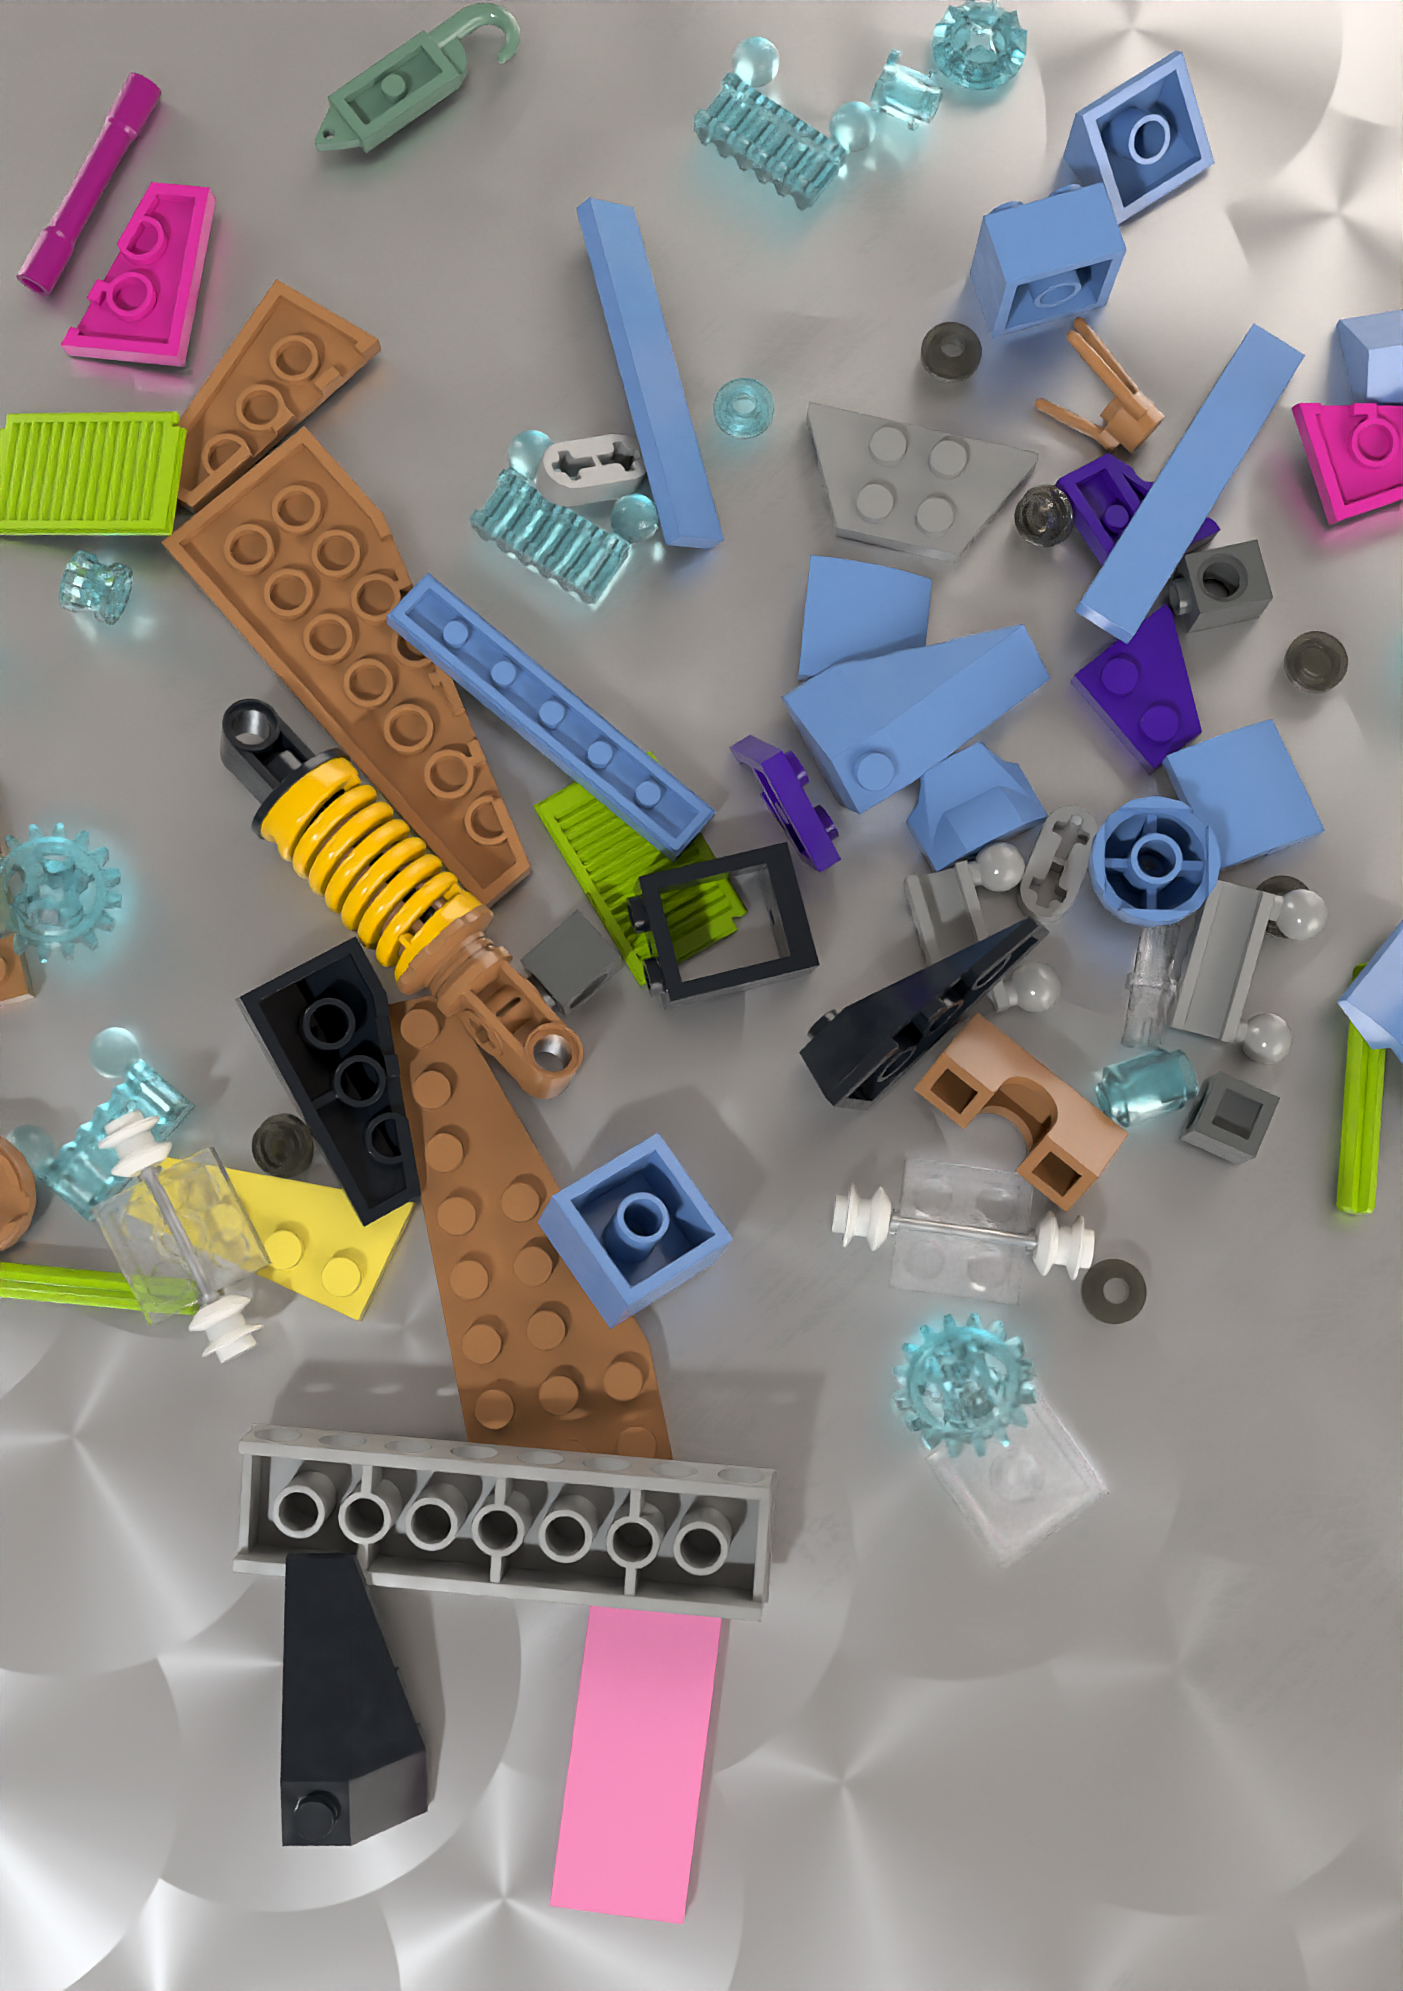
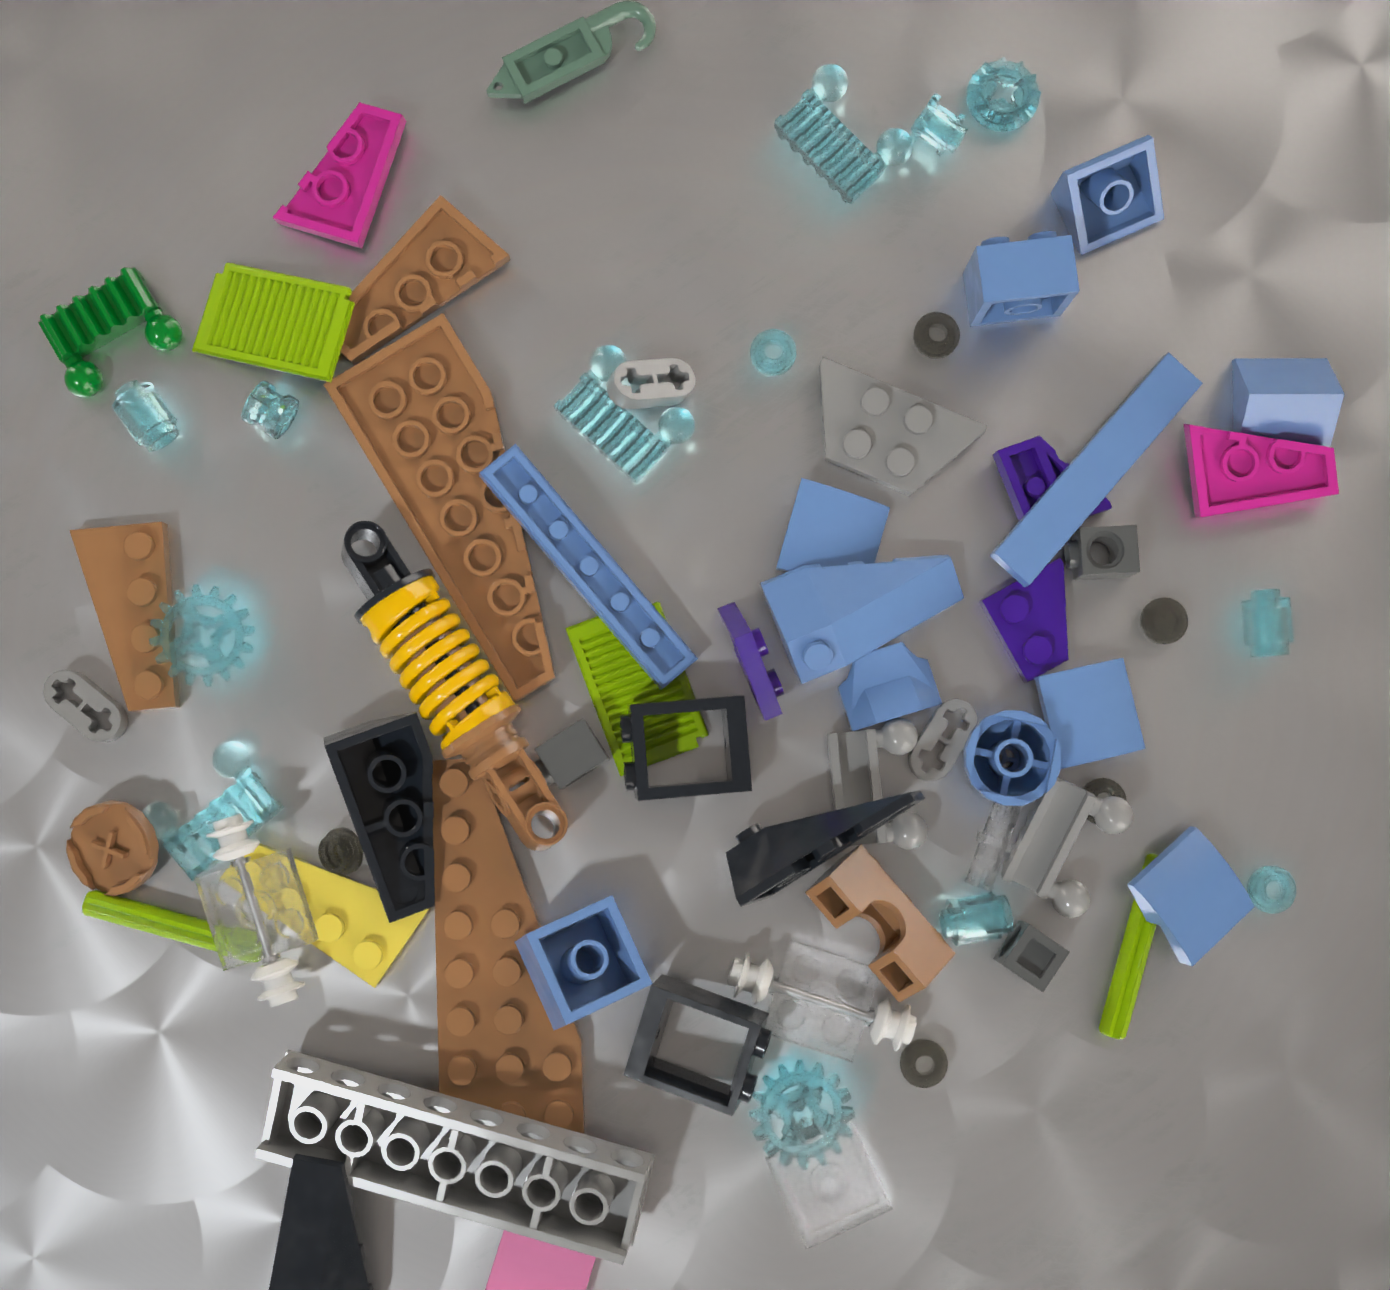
camera: 15 degrees right, 5 degrees up
magenta piece [16,72,162,297] -> none
medium blue tile [576,197,724,549] -> none
clear smoke plate [1014,484,1074,547] -> none
medium nougat plant [1035,317,1166,454] -> none
none -> black window [624,974,772,1116]

